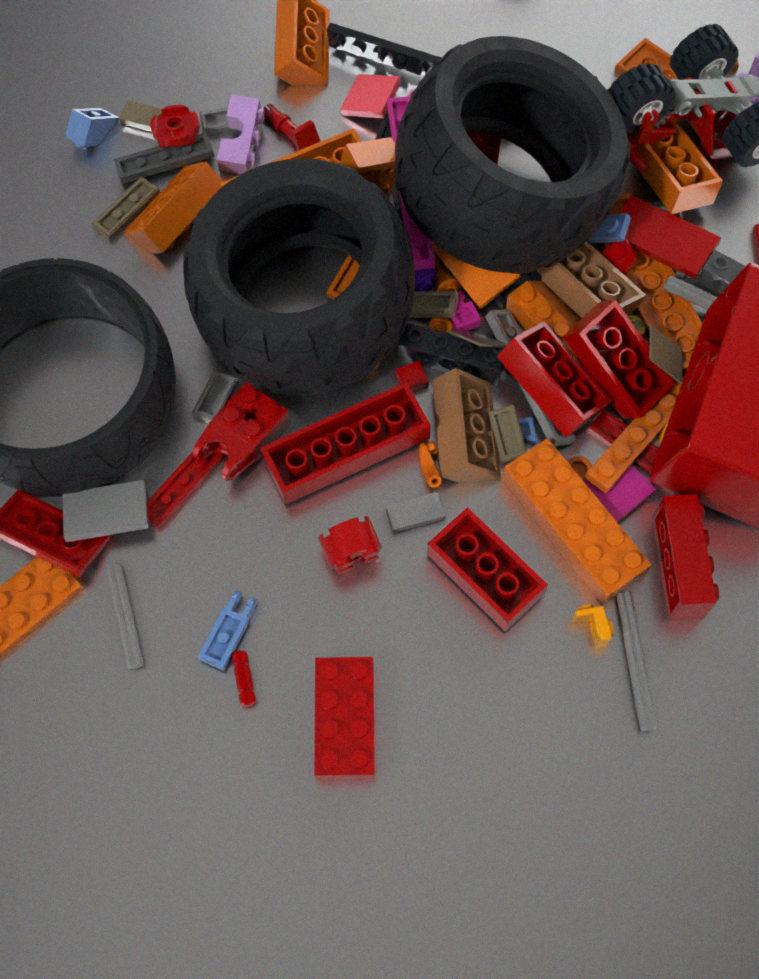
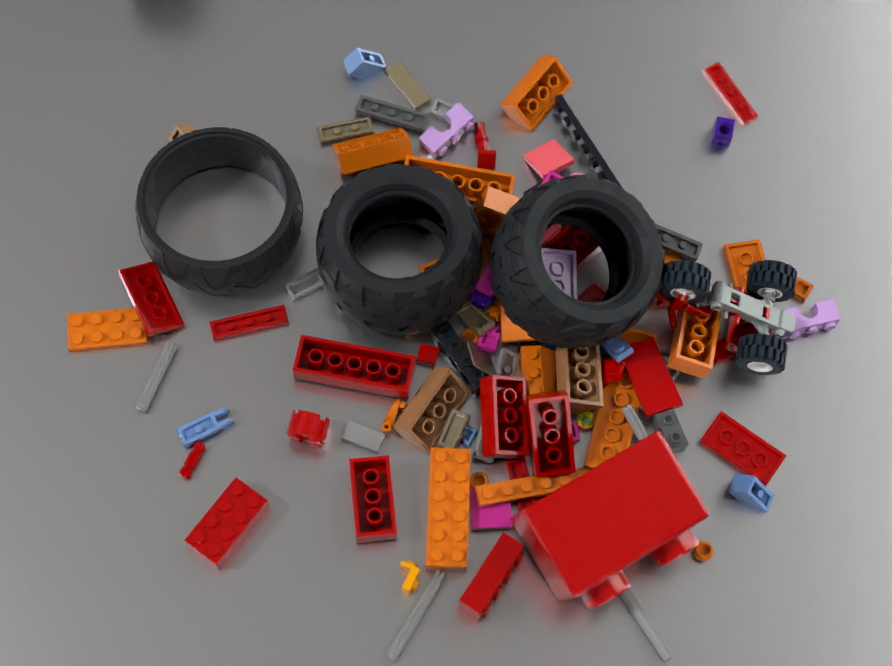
camera: 30 degrees right, 0 degrees up
light grey tile [63,480,149,542] -> none
red plate [150,105,200,148] -> none
red brick [192,382,289,481] -> none
dark tan window [649,325,682,384] -> none

